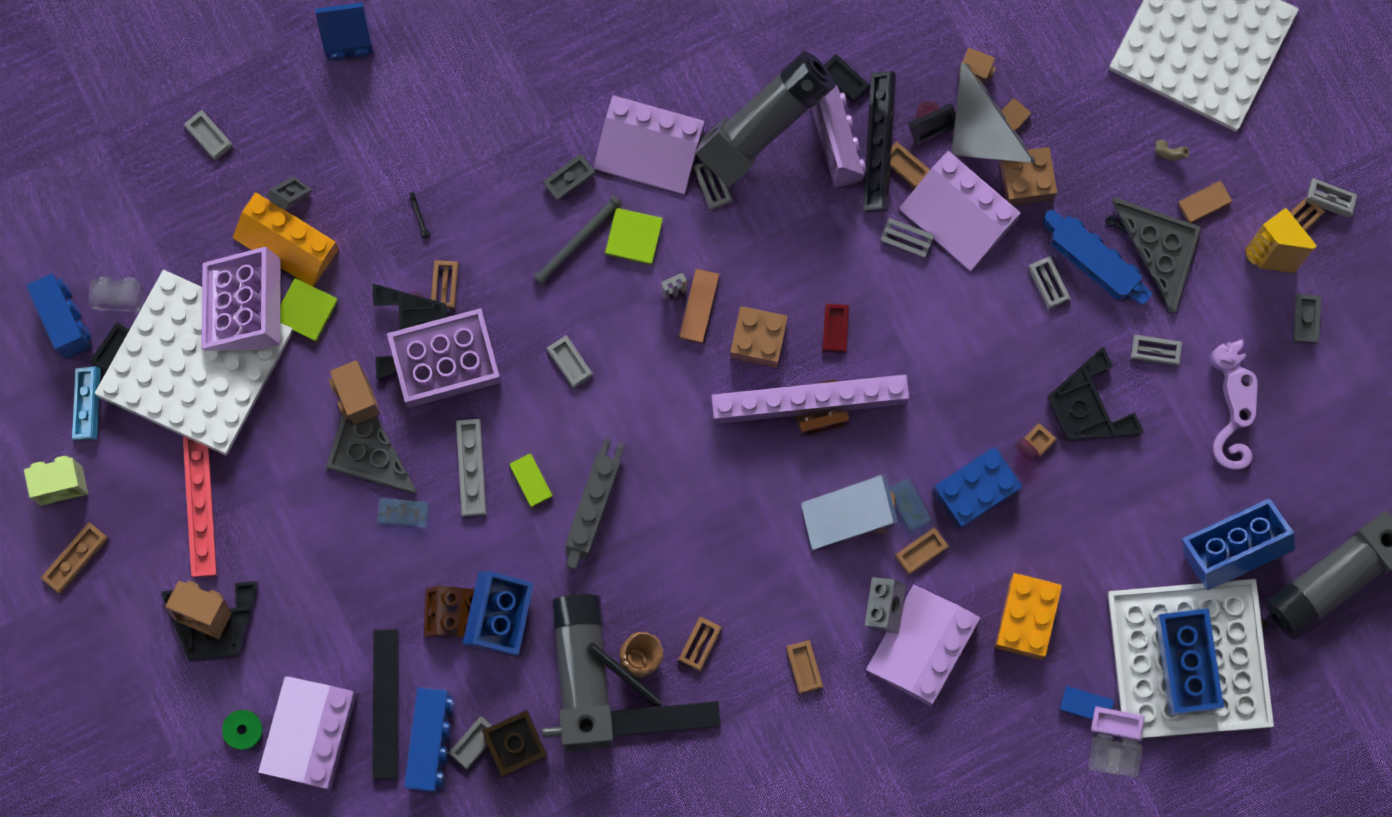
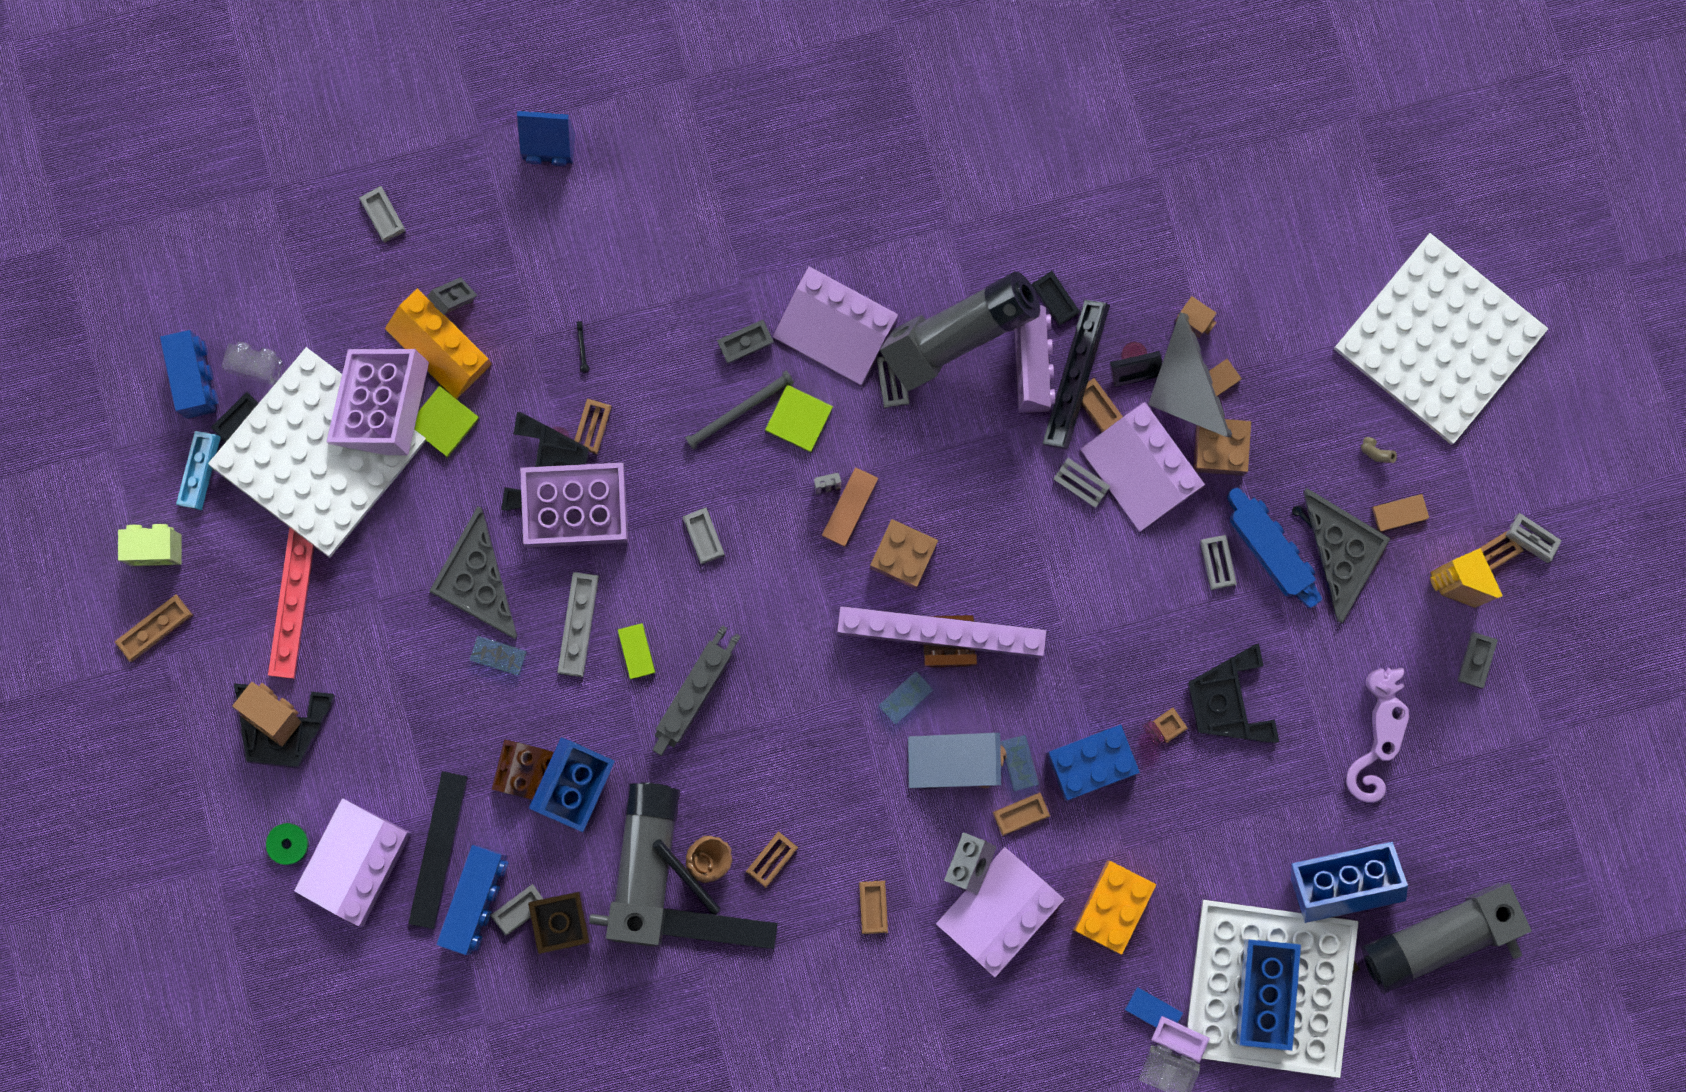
camera: 10 degrees right, 5 degrees up
medium nougat brick [329,360,381,425] -> none
dark red tile [822,303,849,354] -> none
light grey tile [1130,334,1182,367] -> none
none -> clear light blue tile [878,671,933,725]

